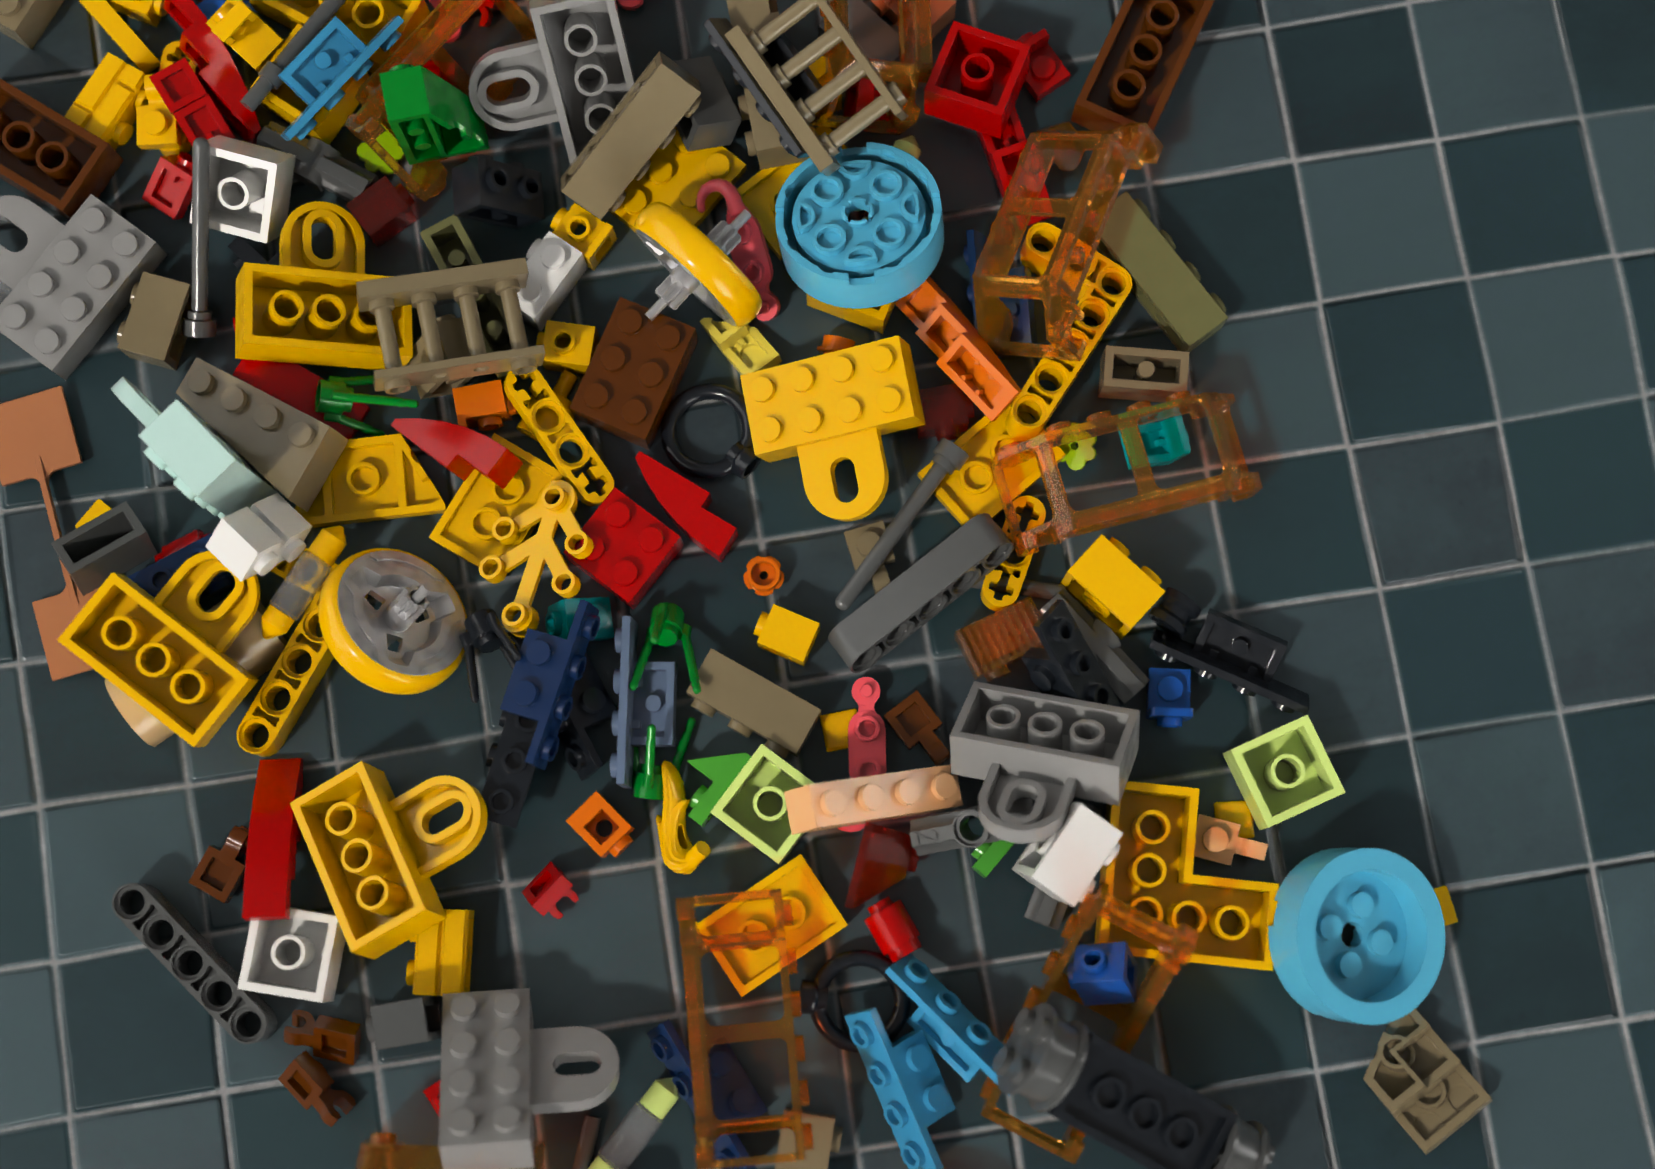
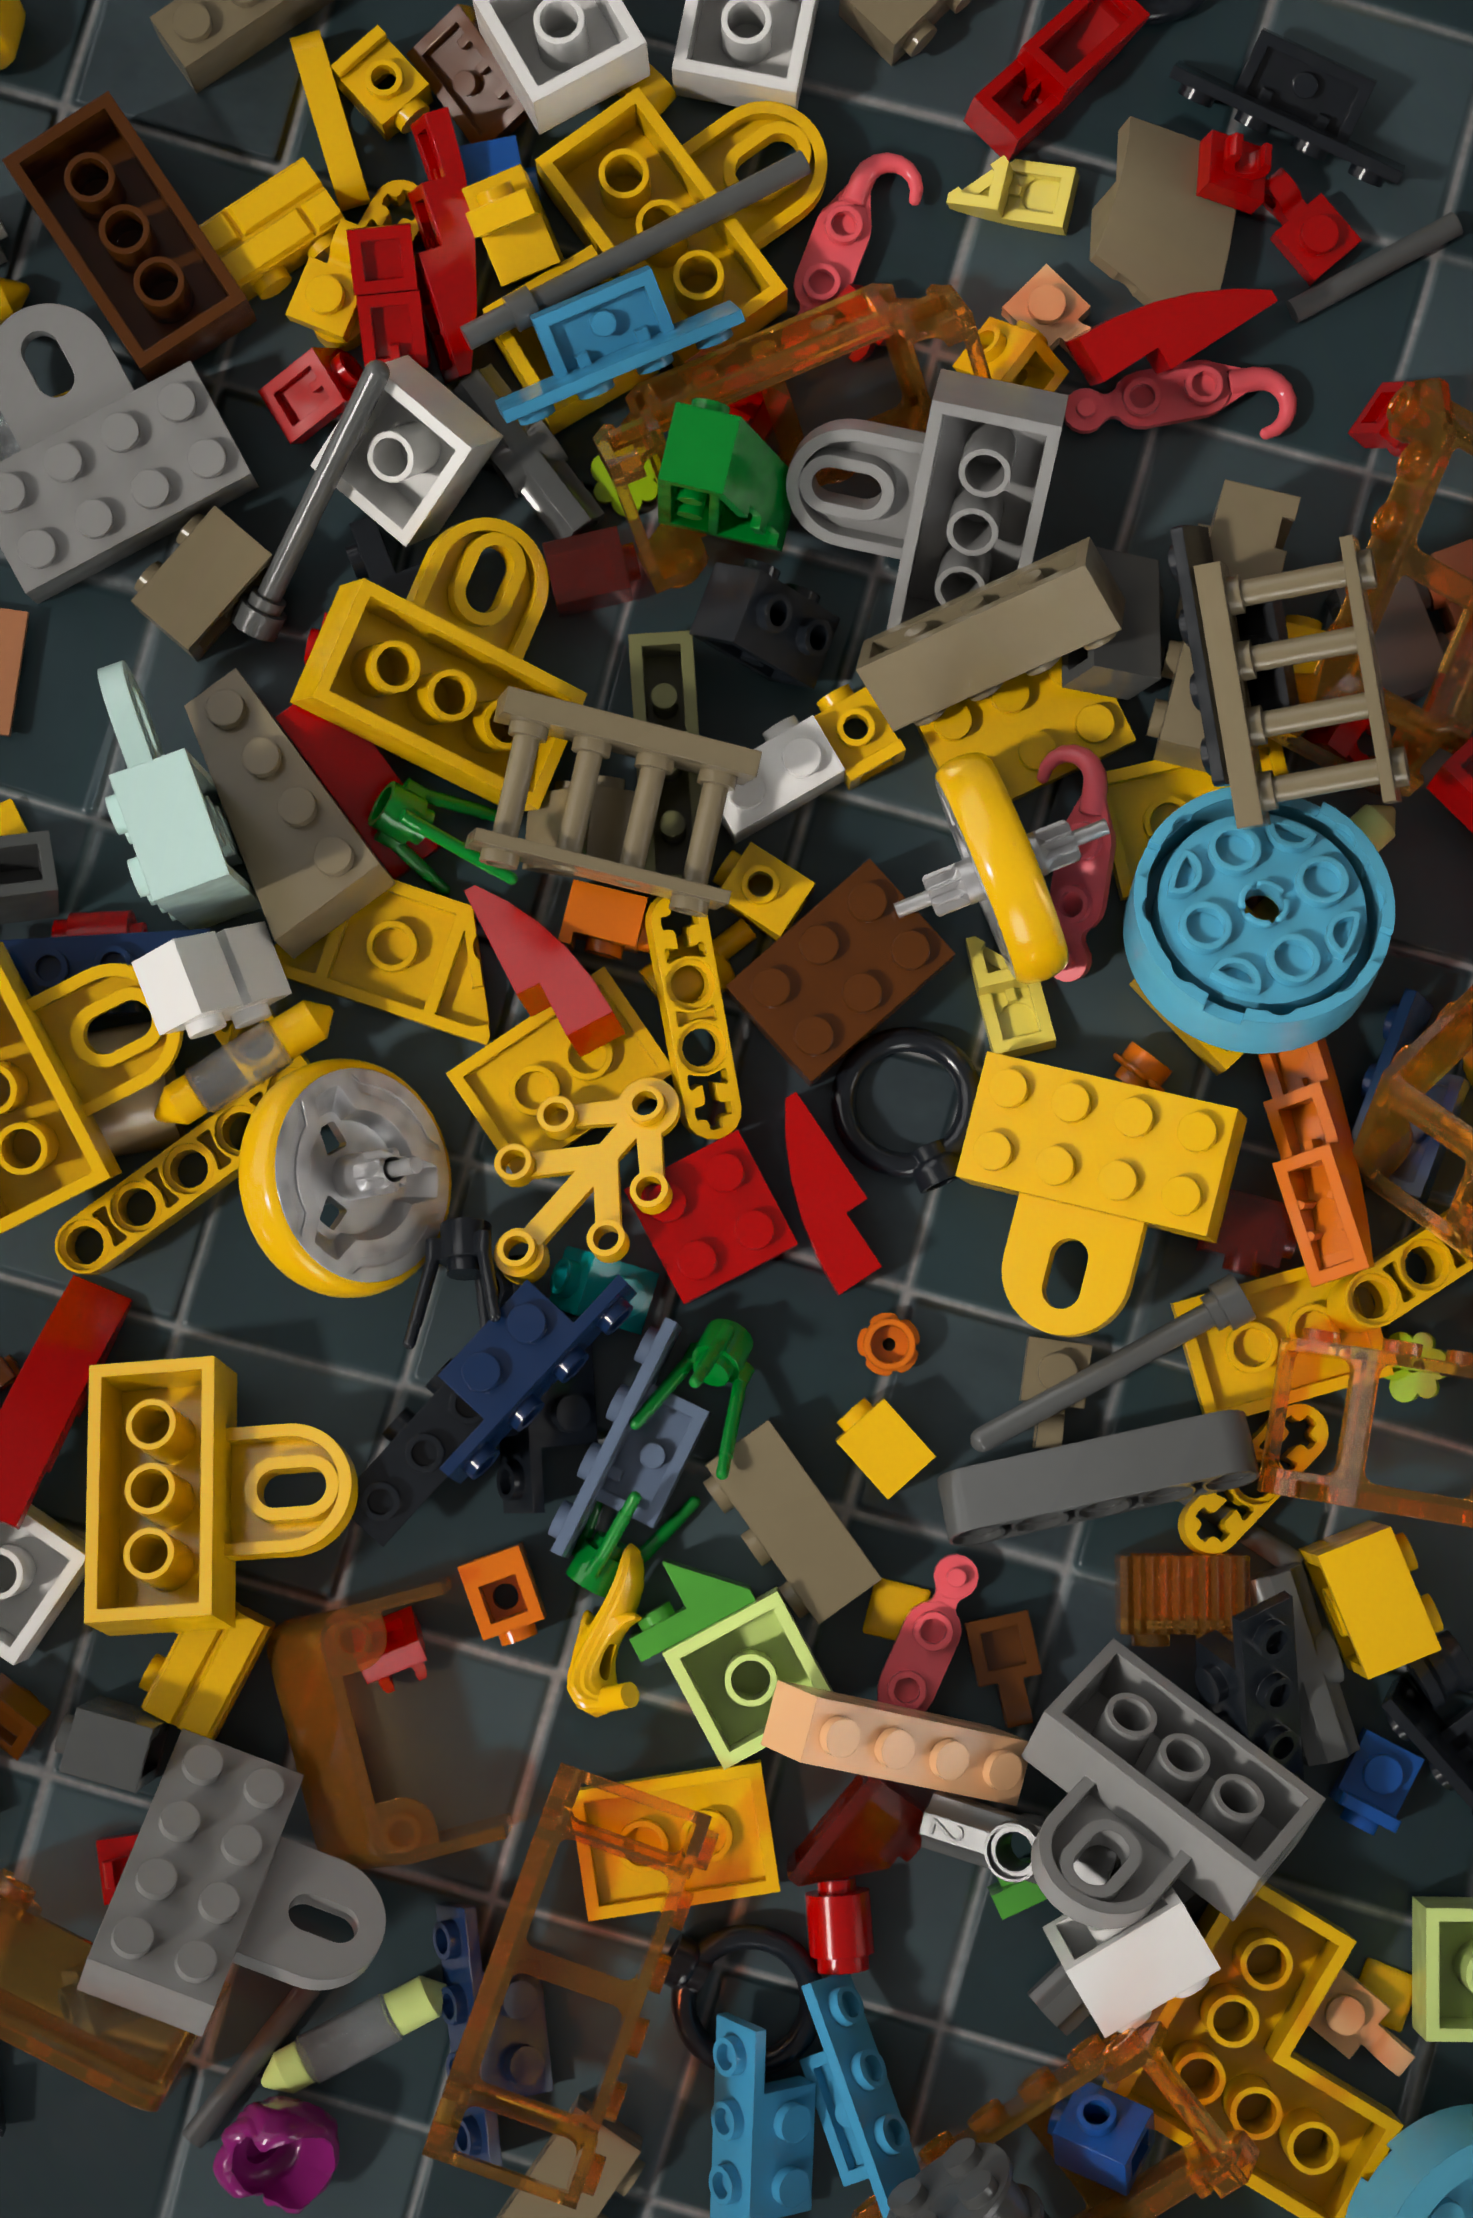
camera: 25 degrees right, 5 degrees up
none -> clear orange windscreen [267,1576,513,1870]

